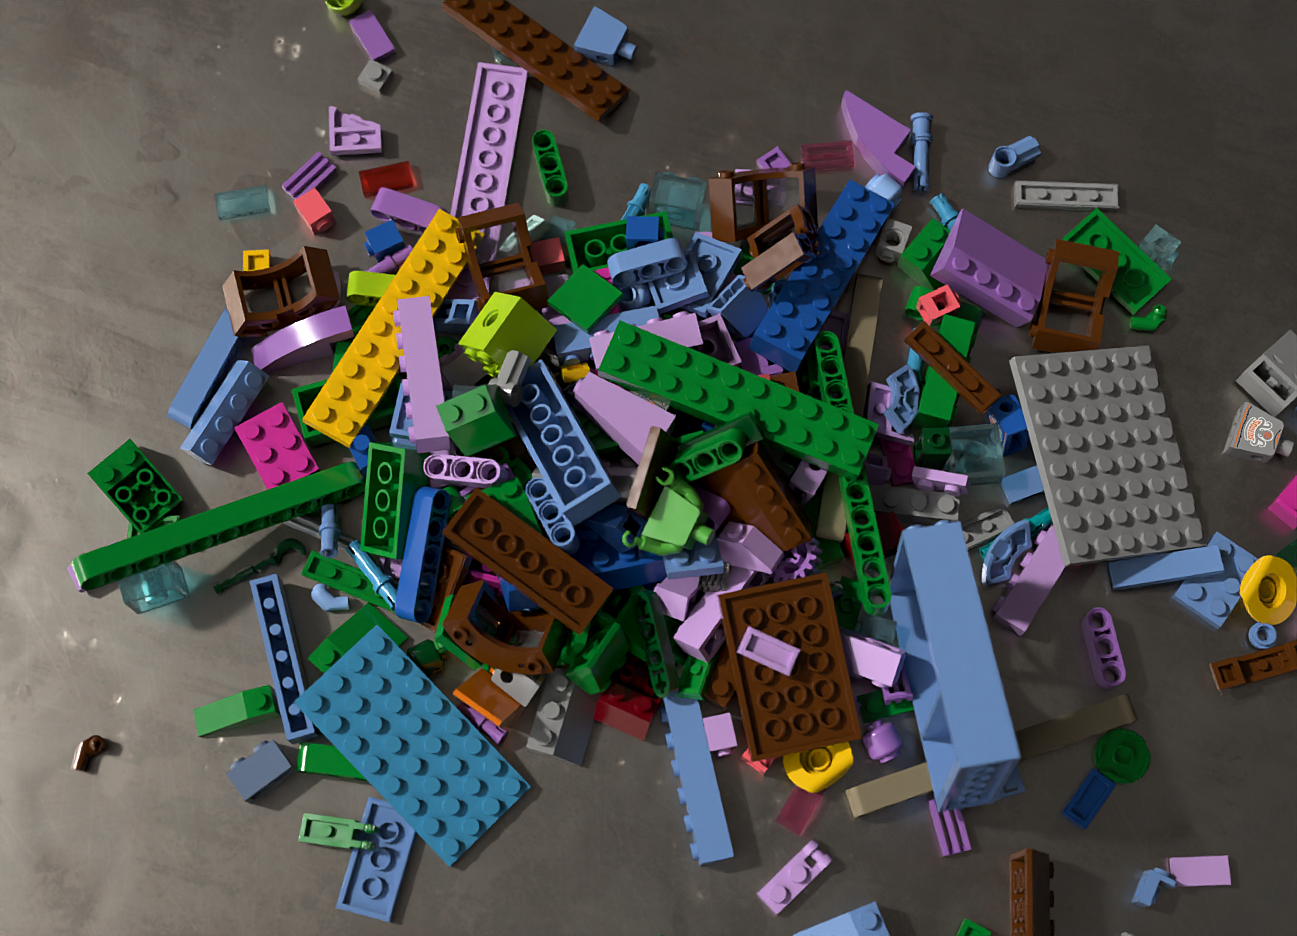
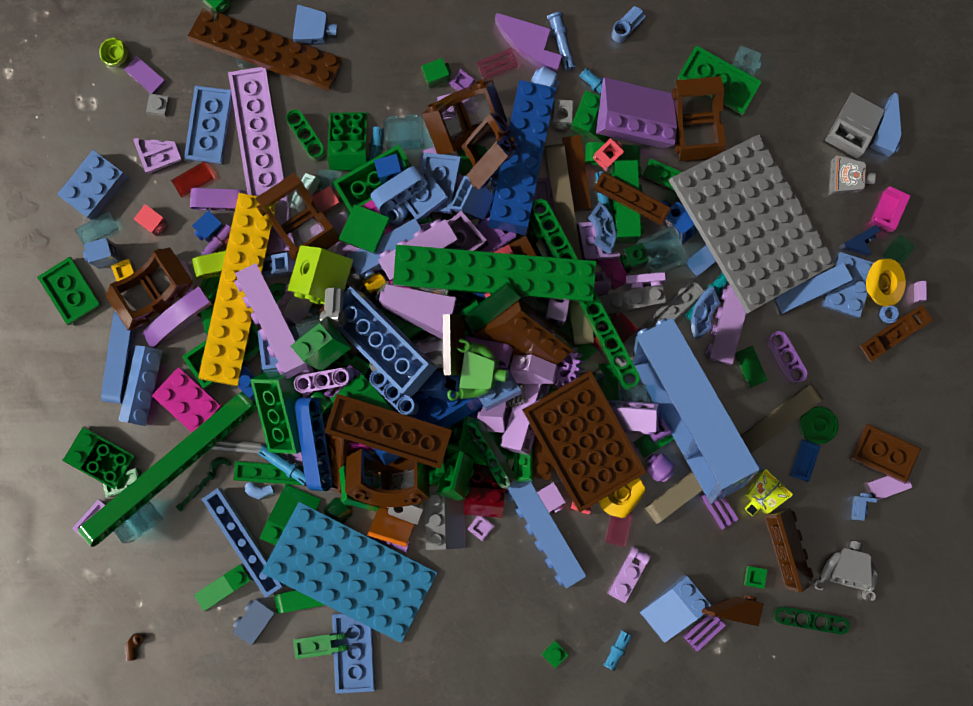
camera: 20 degrees left, 10 degrees up
medium lavender tile [282,151,337,200] -> none
medium blue pin [319,504,341,558] -> none
green beam [669,428,747,483] -> none
lavender tile [736,627,800,676] -> none
light grey tile [1014,181,1119,212] -> none
green arm [1130,305,1167,331] -> none
none -> green plate [37,256,101,326]
none -> medium blue brick [57,150,128,221]
none -> medium blue brick [83,238,121,269]
none -> medium blue tile [184,85,232,165]
none -> green slope [327,112,368,171]
none -> green brick [421,58,452,88]
none -> lavender tile [468,516,494,541]
none -> reddish brown tile [562,135,592,212]
none -> green plate [642,158,682,191]
none -> green tile [735,345,768,388]
none -> neon yellow torso [744,469,793,516]
none -> dark blue slope [839,225,880,257]
none -> reddish brown tile [851,424,921,484]

